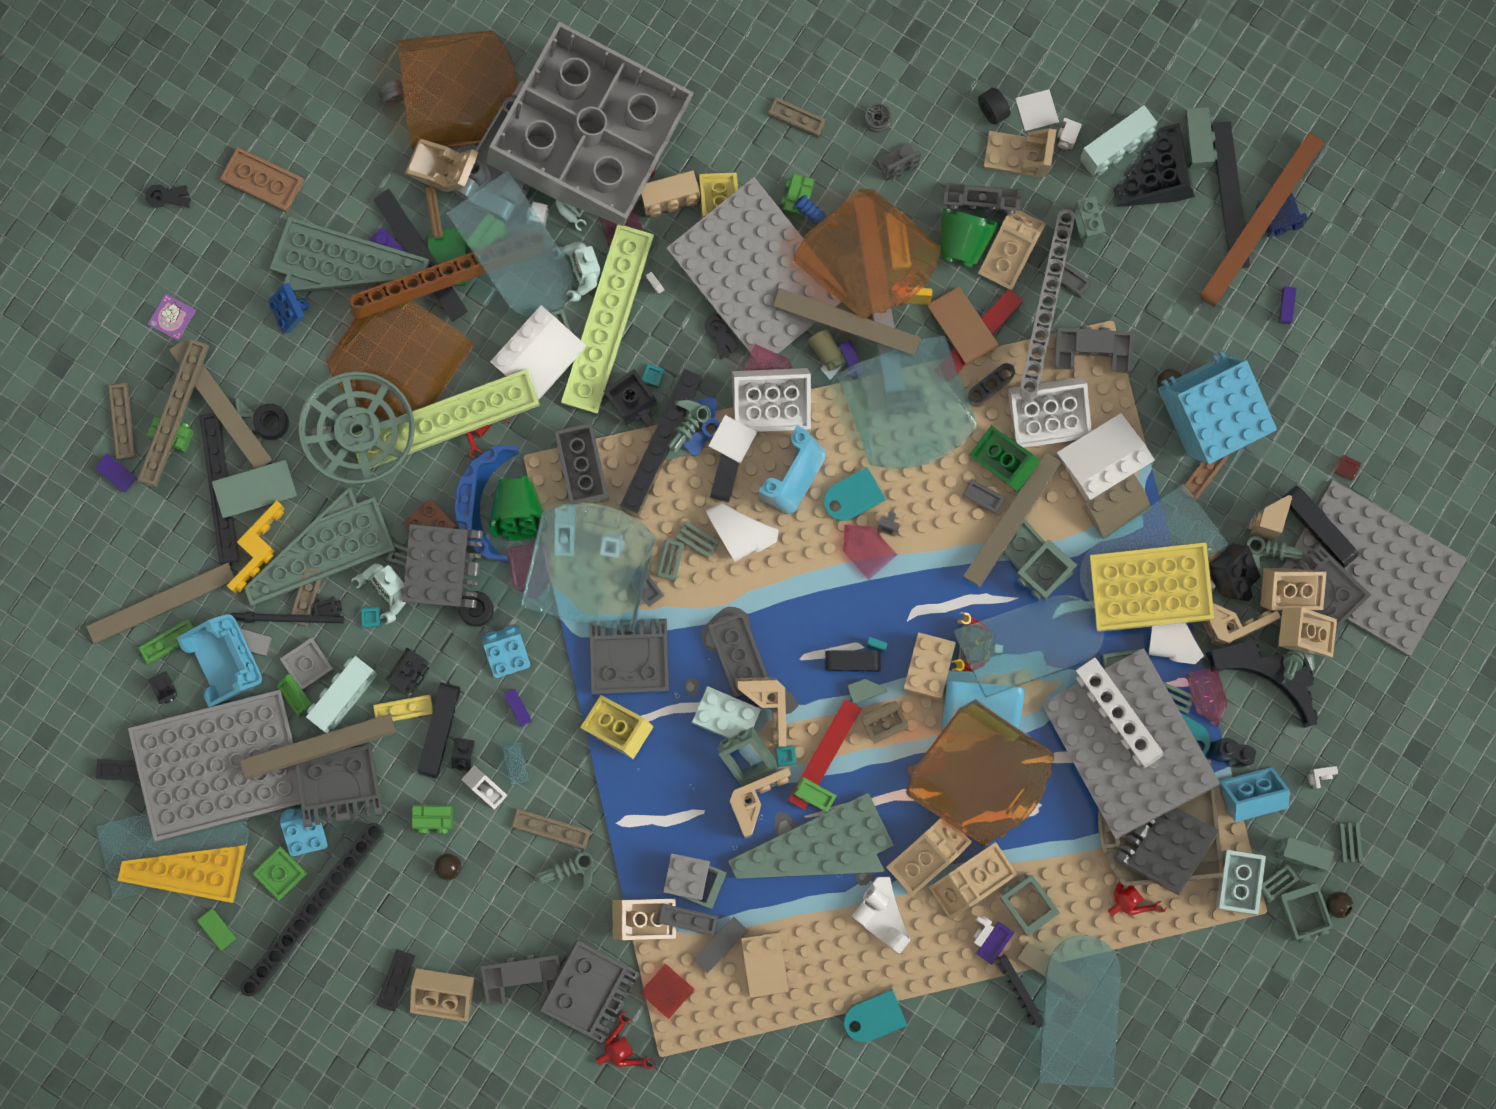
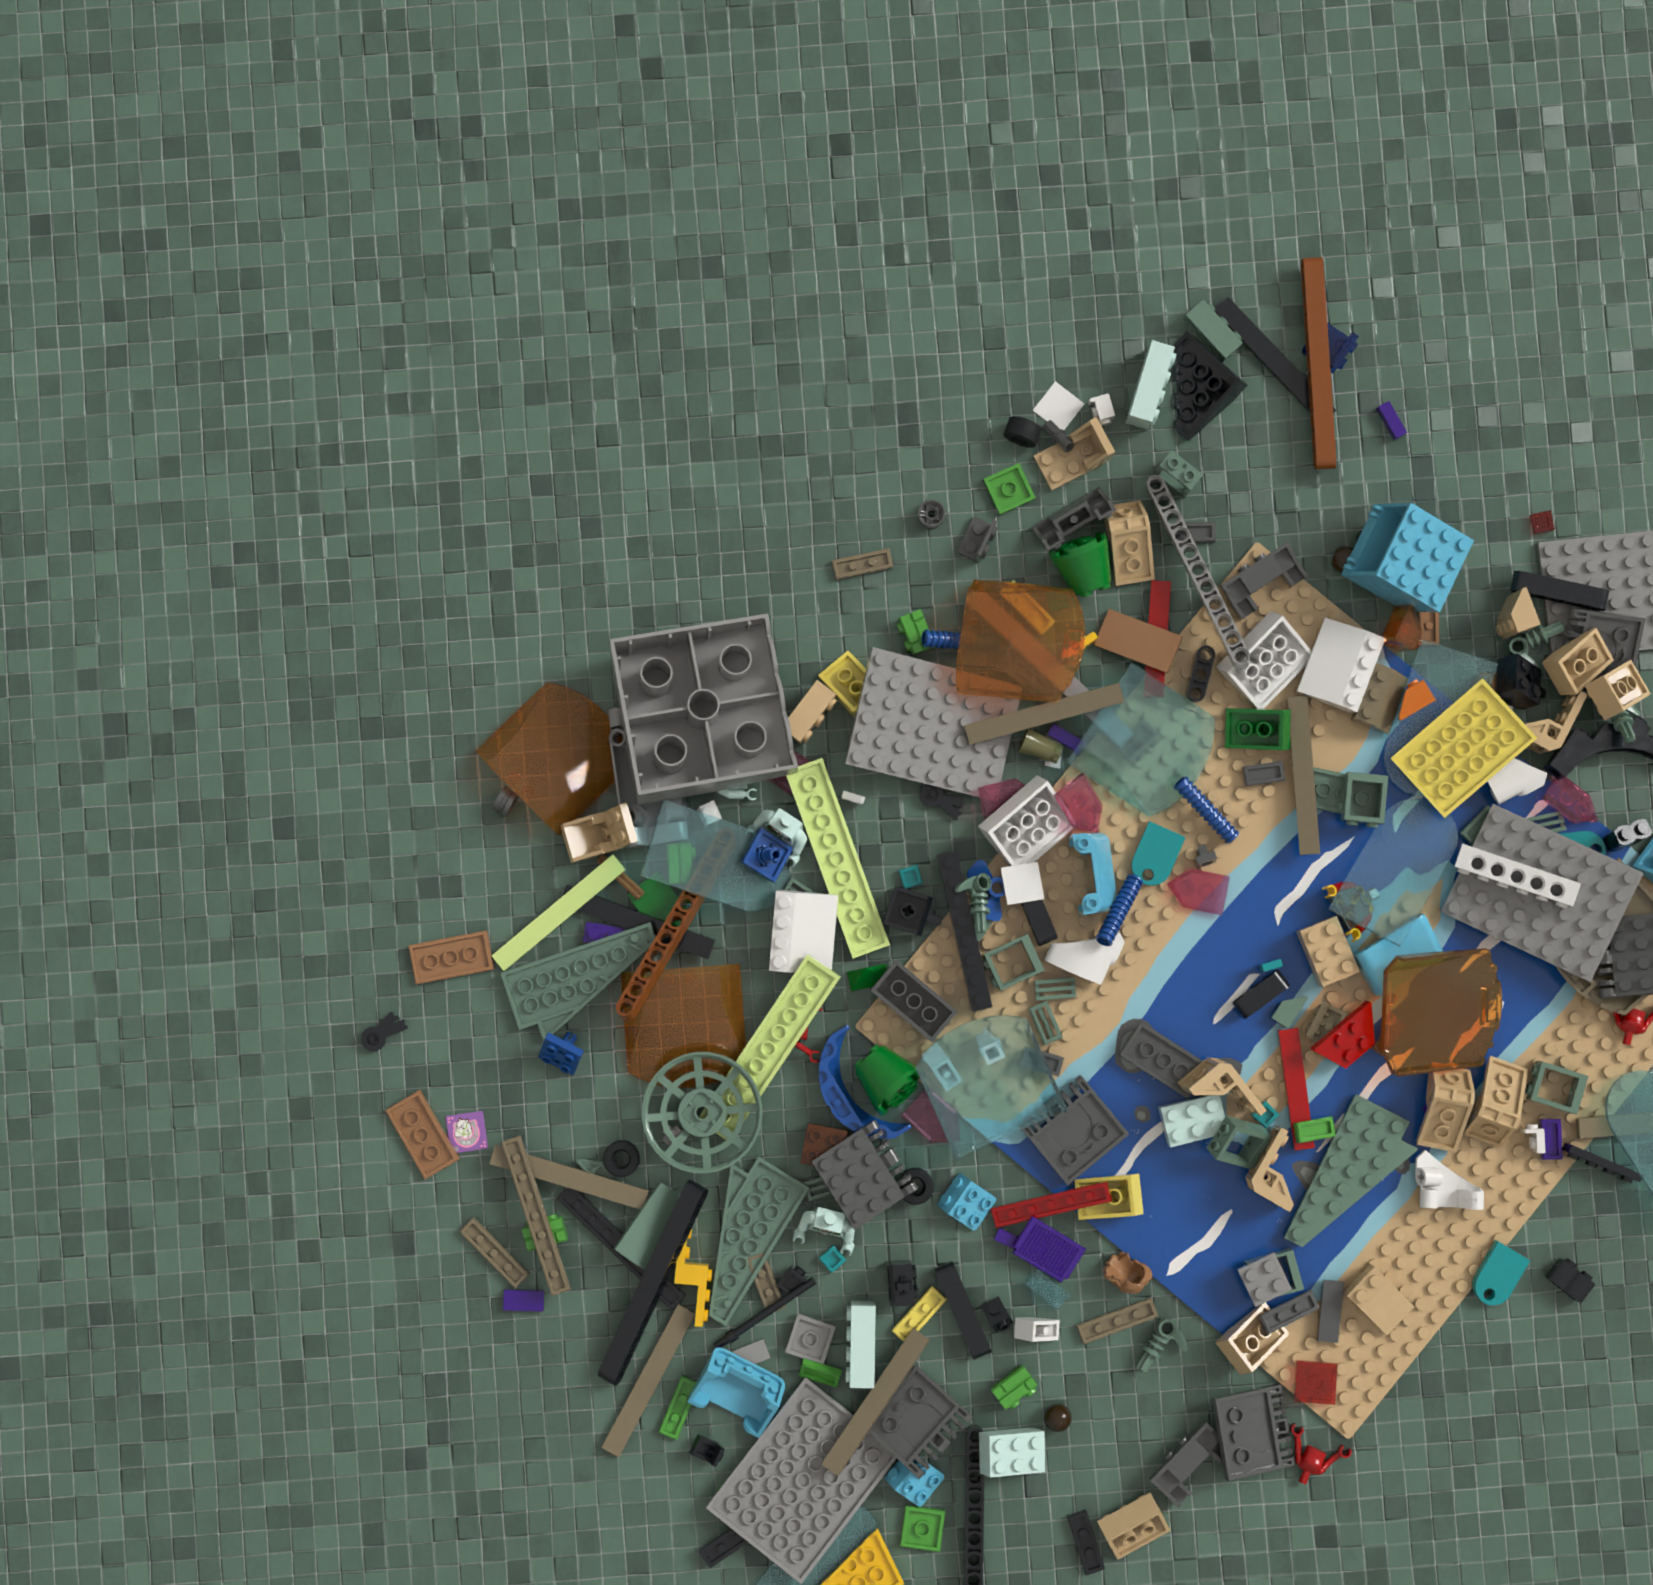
camera: 35 degrees left, 5 degrees up
none -> medium nougat tile [385,1090,460,1179]
none -> yellowish green tile [492,854,626,971]
none -> black beam [598,1180,708,1386]
none -> blue plate [740,828,793,883]
none -> green slope [847,963,887,991]
none -> light aqua brick [979,1427,1045,1478]
none -> sand green window [982,934,1044,991]
none -> bright green tile [983,463,1036,516]
none -> red tile [991,1181,1112,1228]
none -> dark purple window [1012,1216,1086,1282]
none -> dark grey axle [1043,420,1075,452]
none -> clear pink tile [1054,773,1103,833]
none -> blue piece [1095,874,1143,946]
none -> medium nougat hair [1103,1252,1152,1294]
none -> blue piece [1174,776,1239,844]
none -> red wing [1310,1001,1375,1069]
none -> clear orange slope [1382,604,1423,652]
none -> orange slope [1398,679,1436,722]
none -> black brick [1545,1258,1595,1304]

